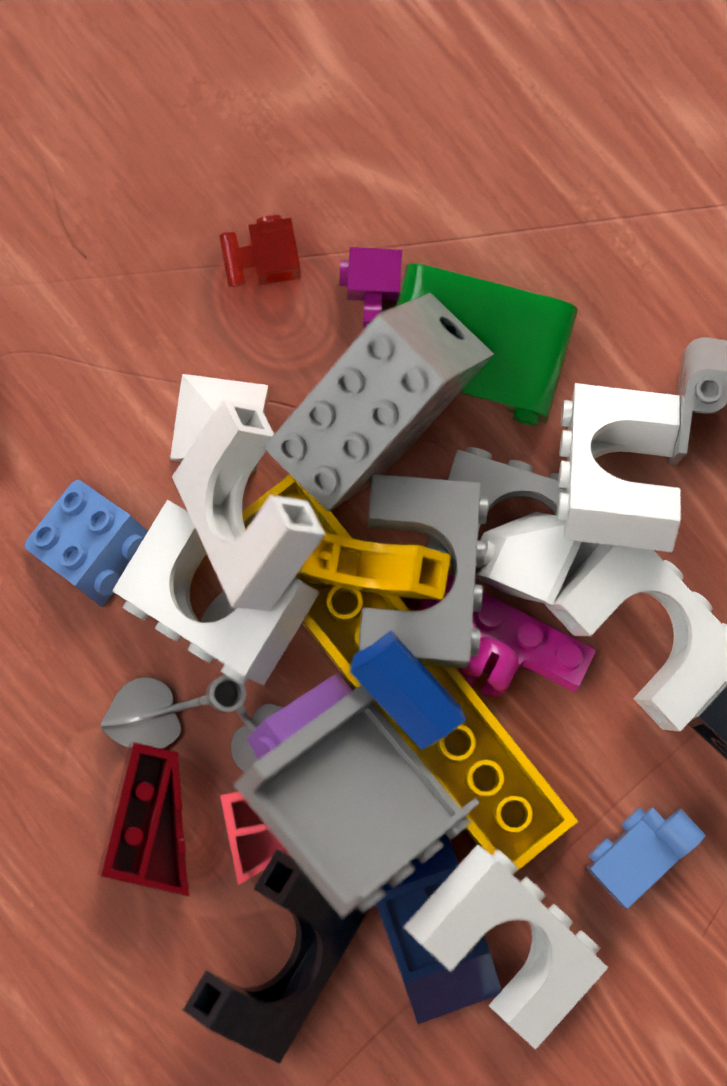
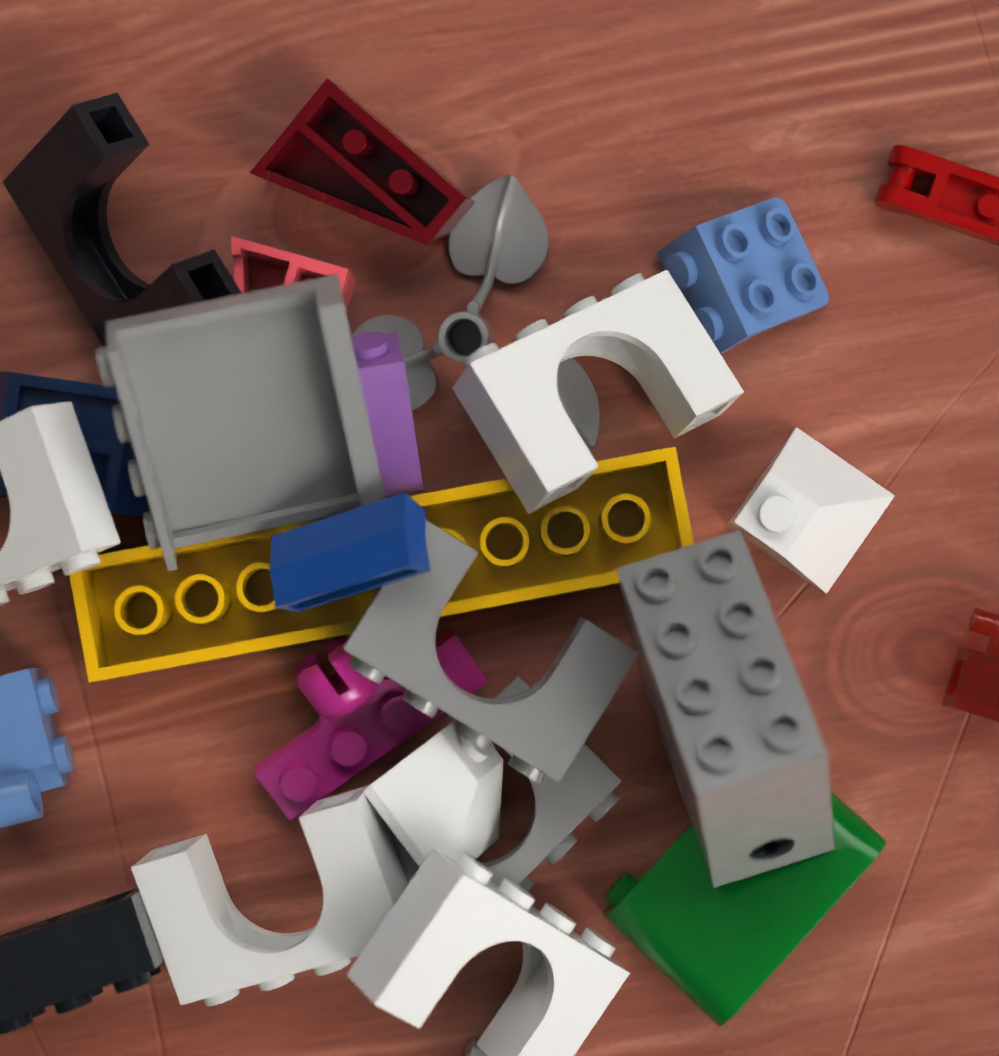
camera: 125 degrees right, 5 degrees up
white arch [172,399,325,611] -> none
yellow arch [297,531,451,600] -> none
magenta brick [339,247,402,329] -> none

